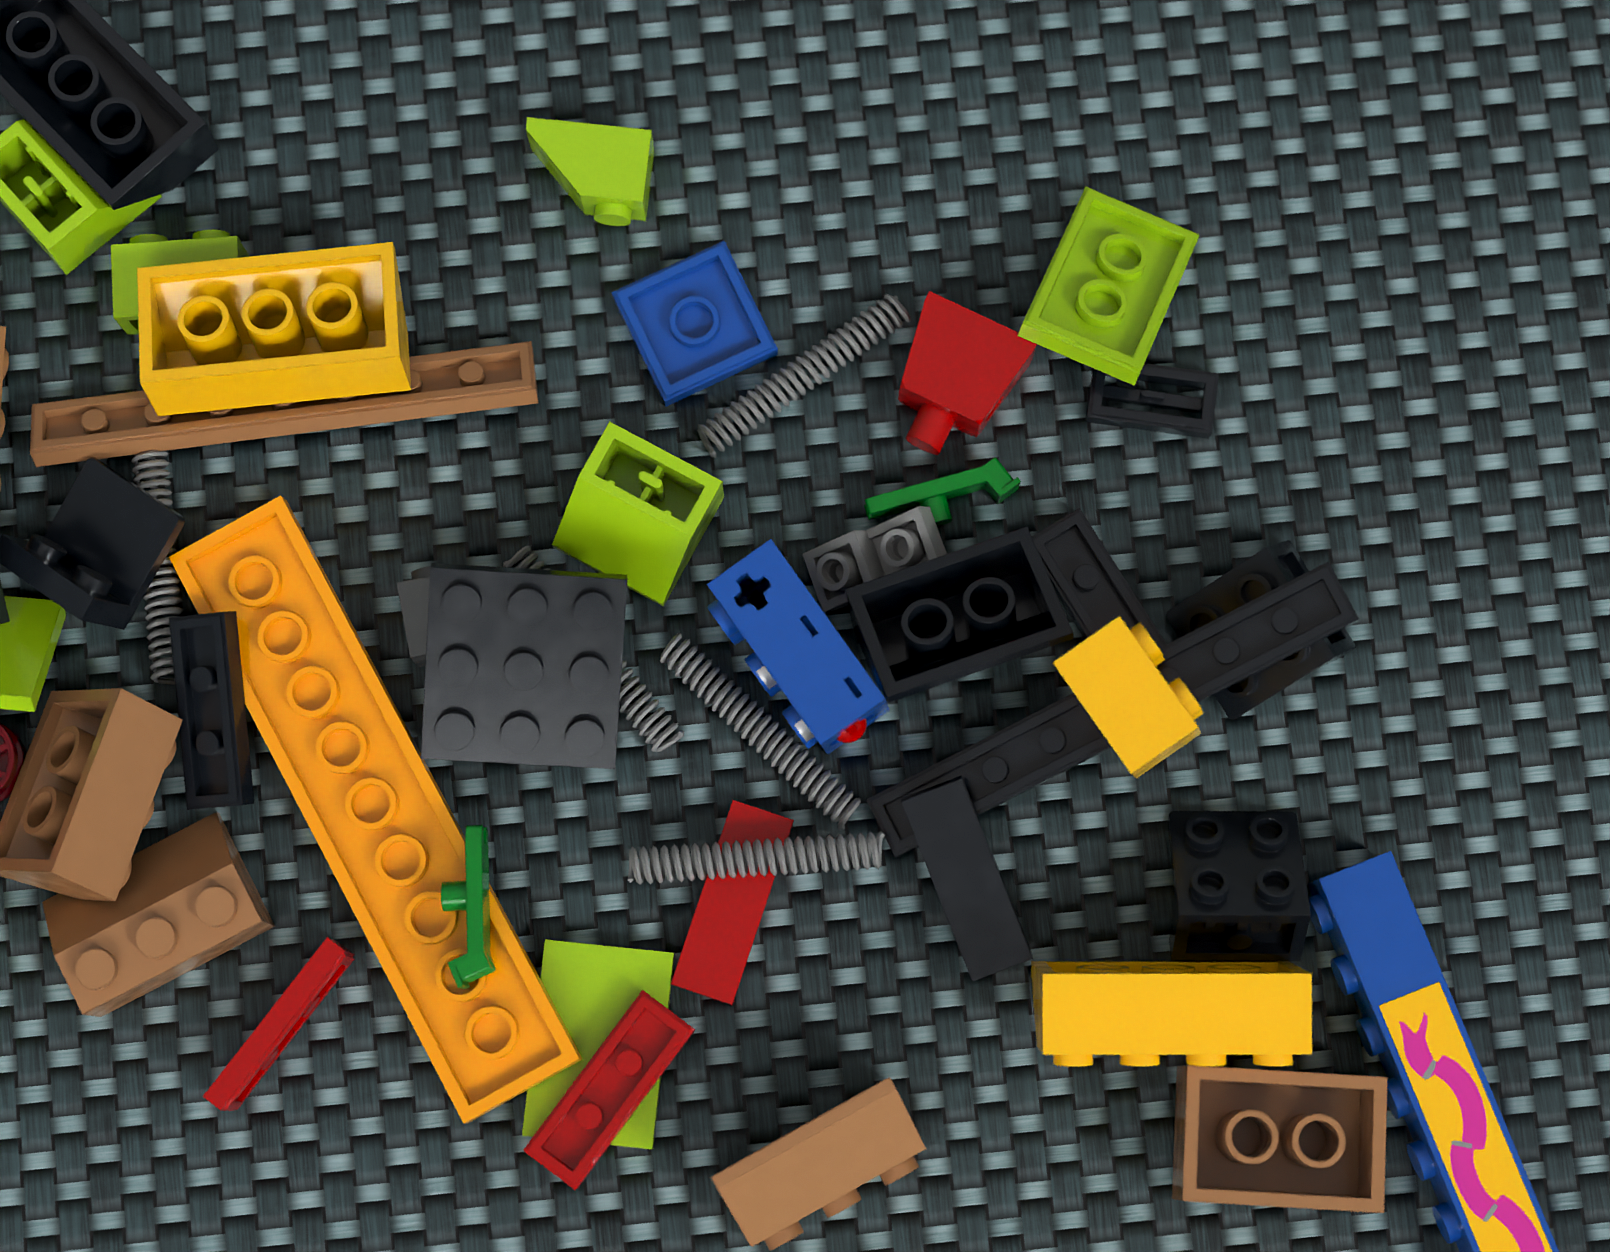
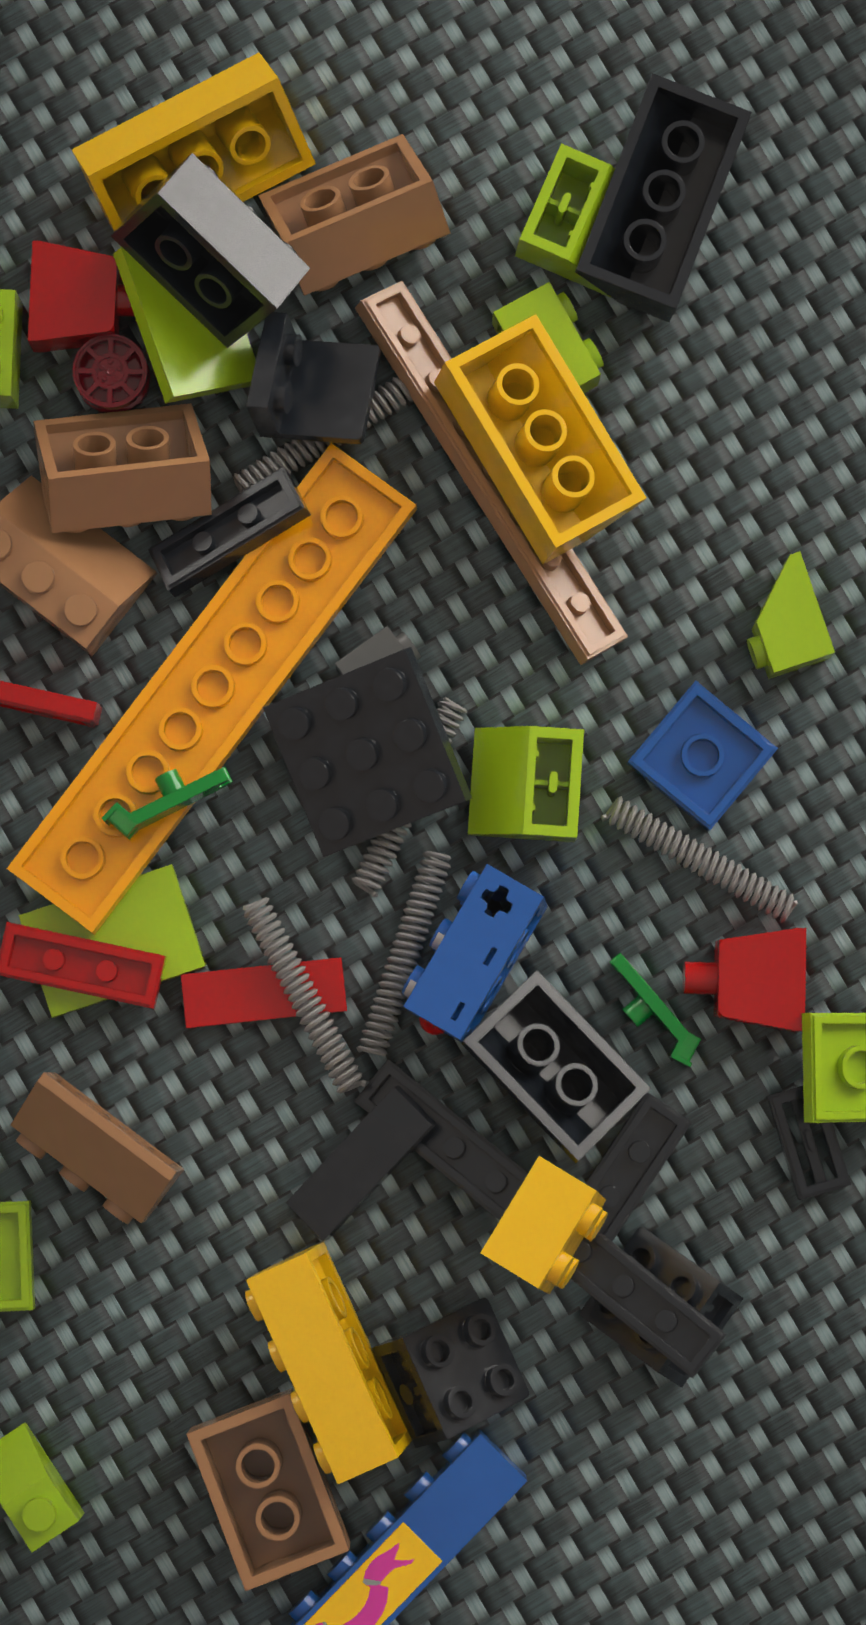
camera: 65 degrees right, 5 degrees up
light grey slope [802,506,947,613] -> none

